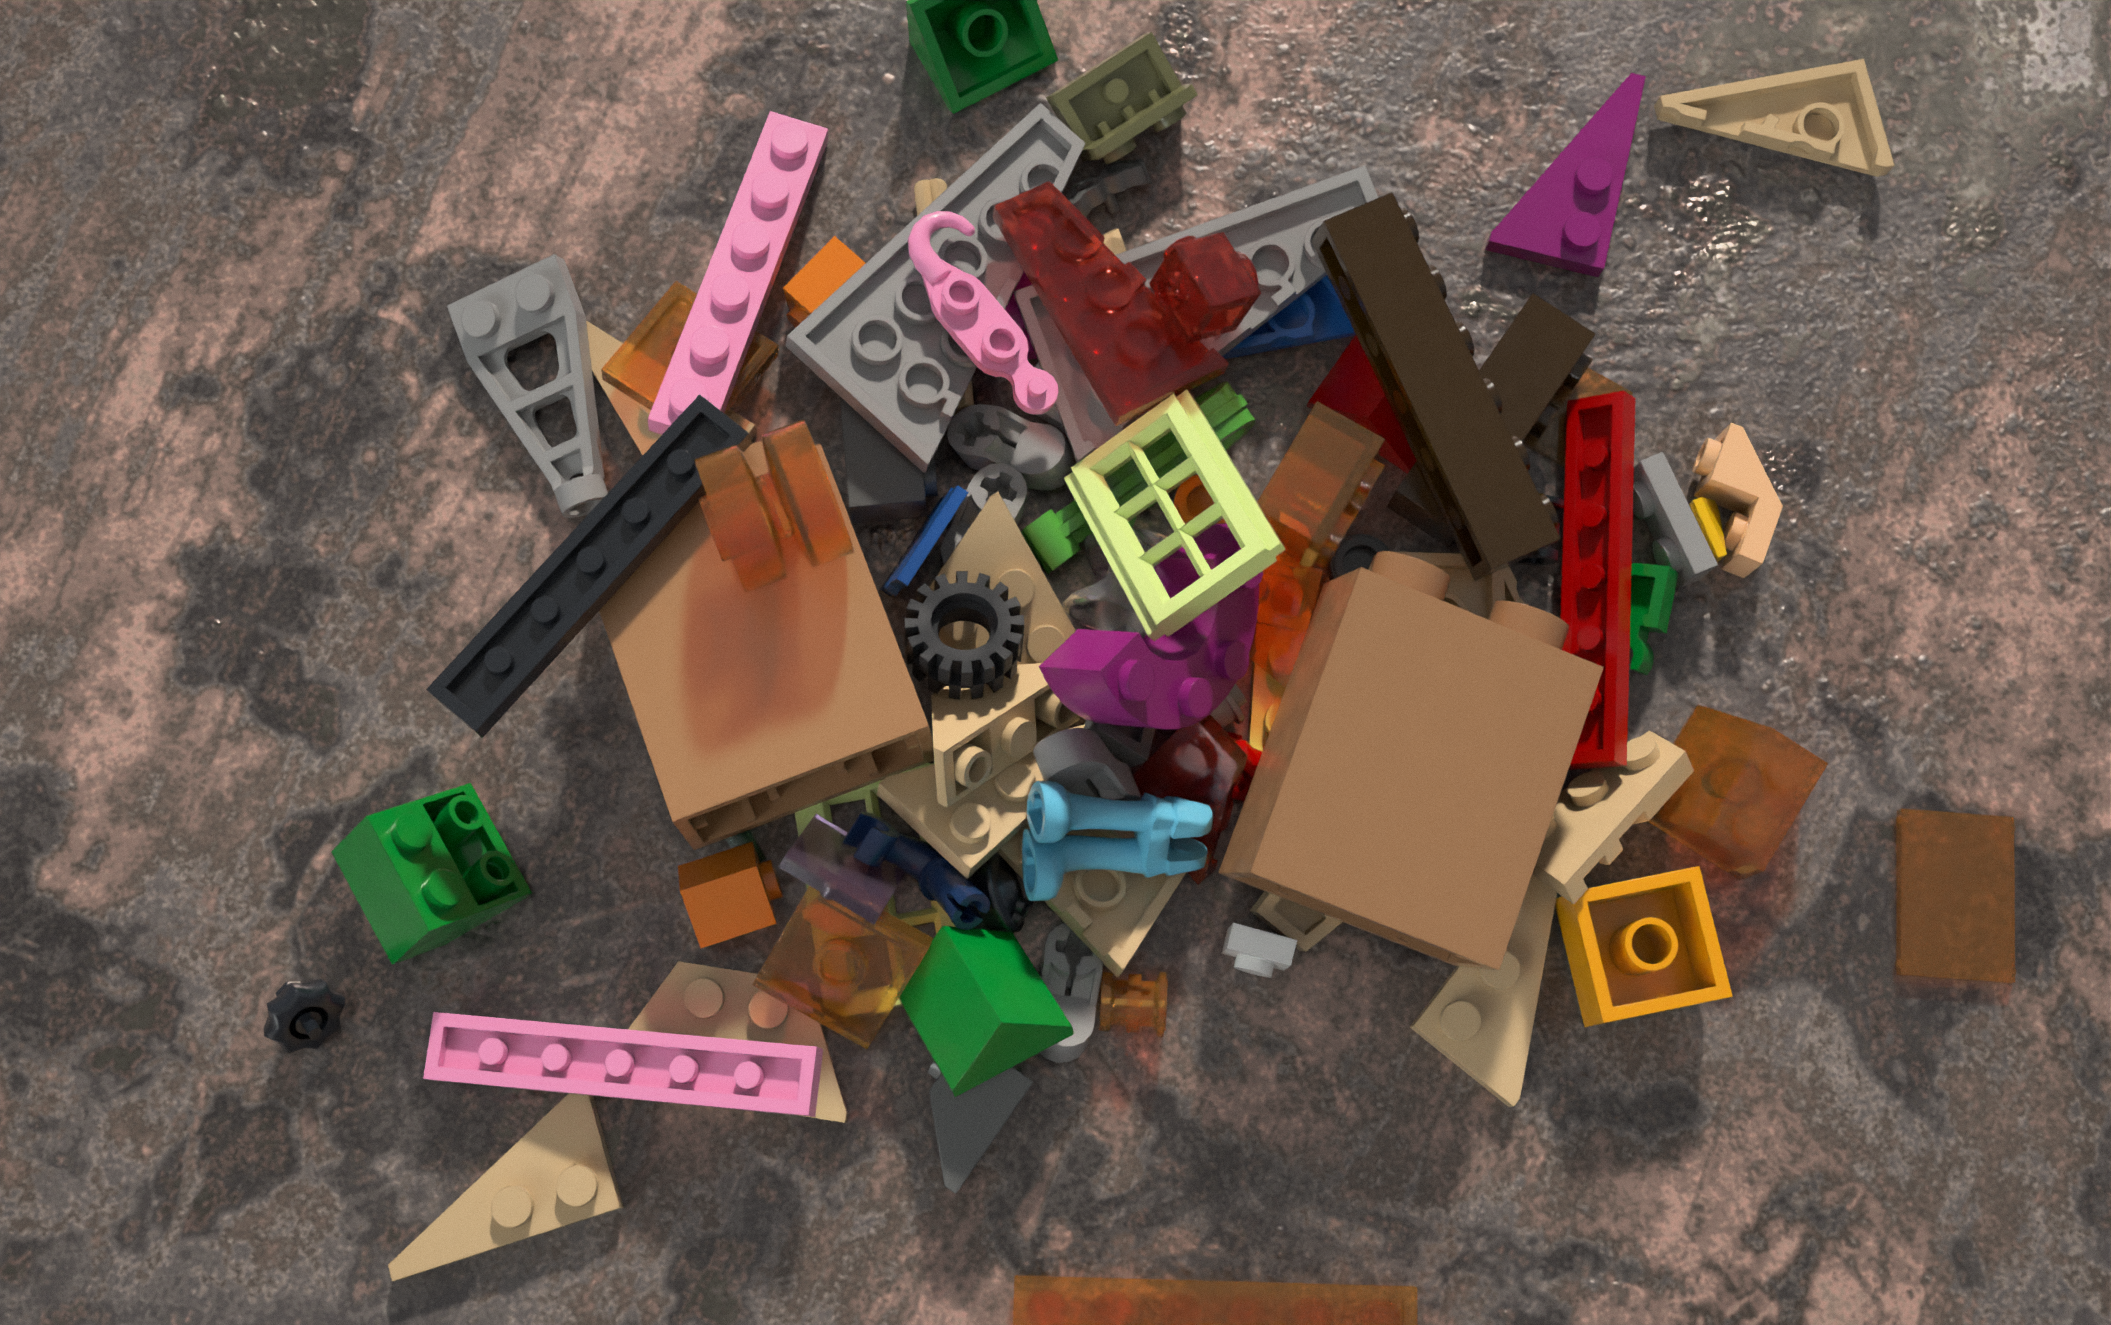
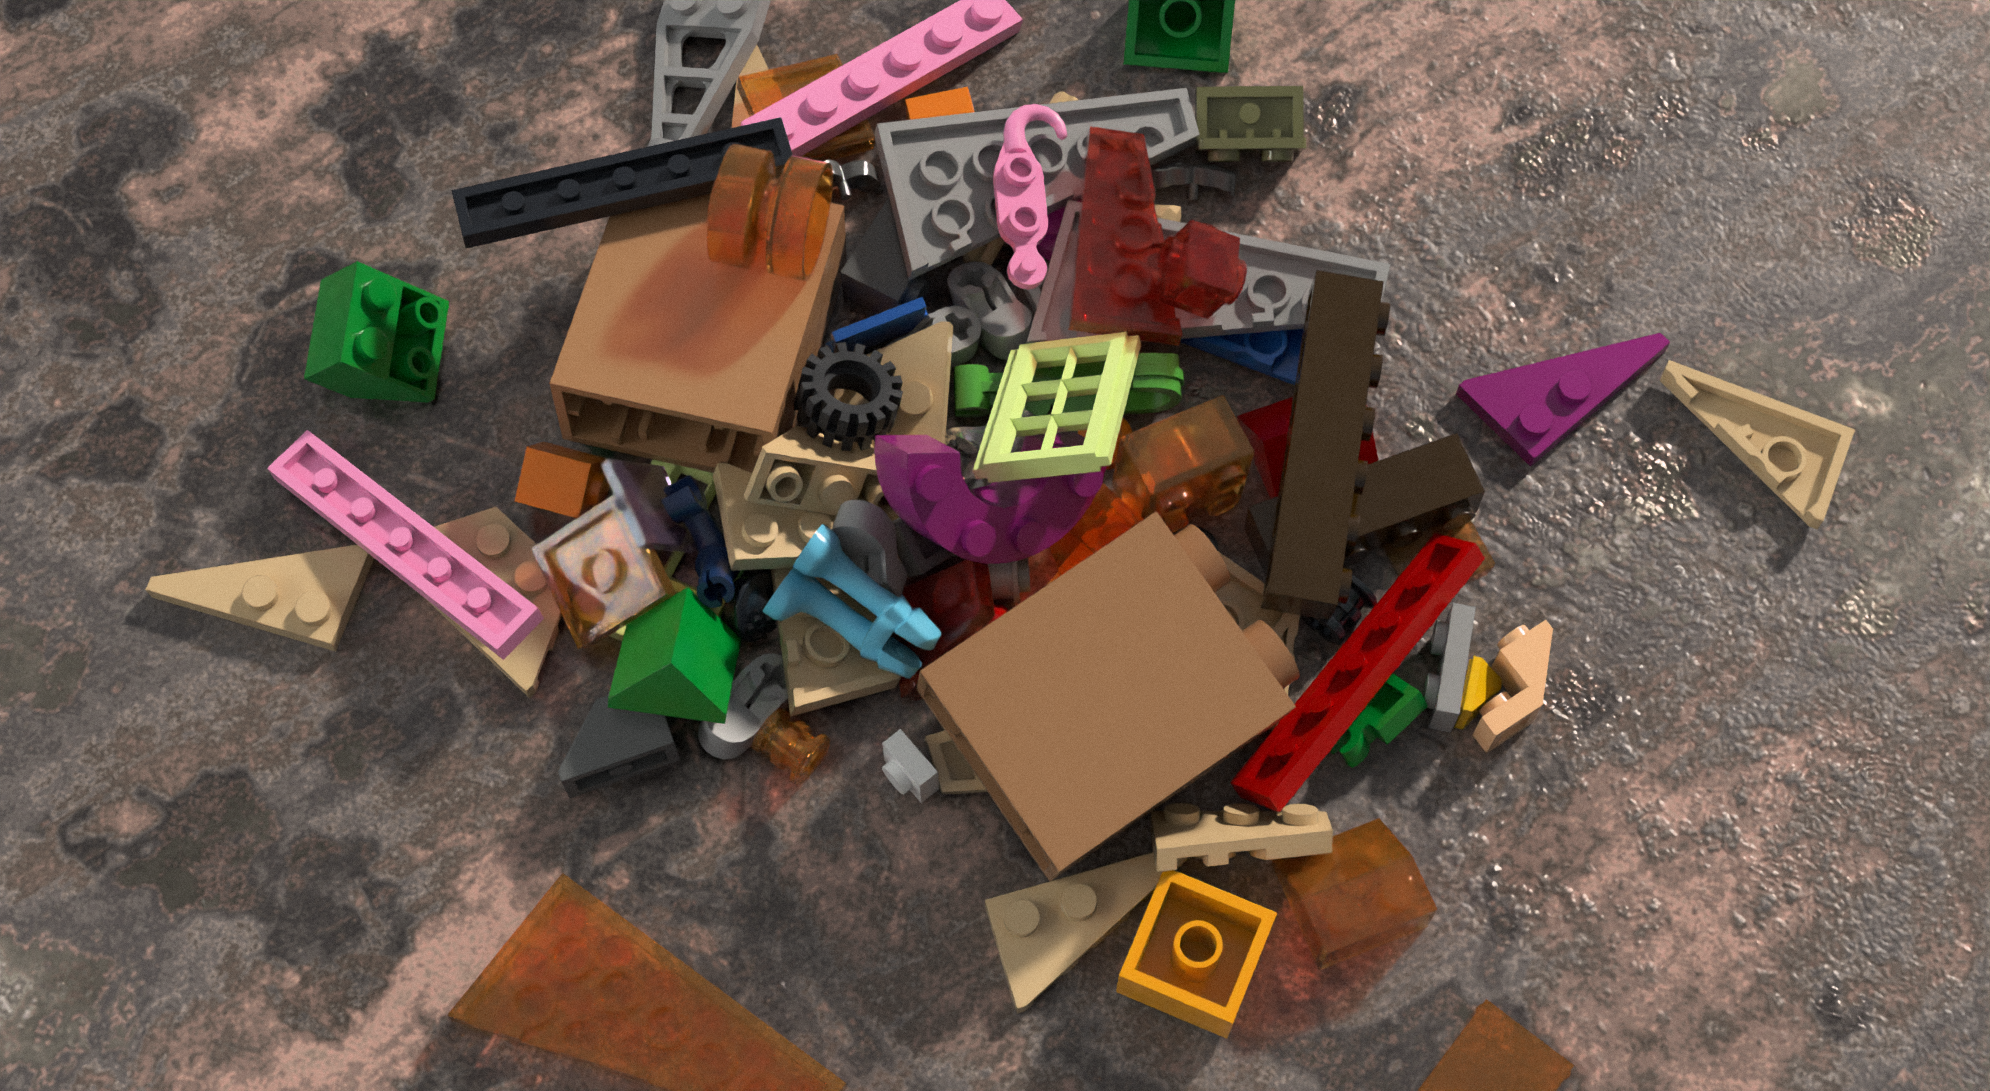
camera: 40 degrees right, 10 degrees down
black piece [263,979,346,1054] -> none
none -> dark grey piece [802,159,883,200]

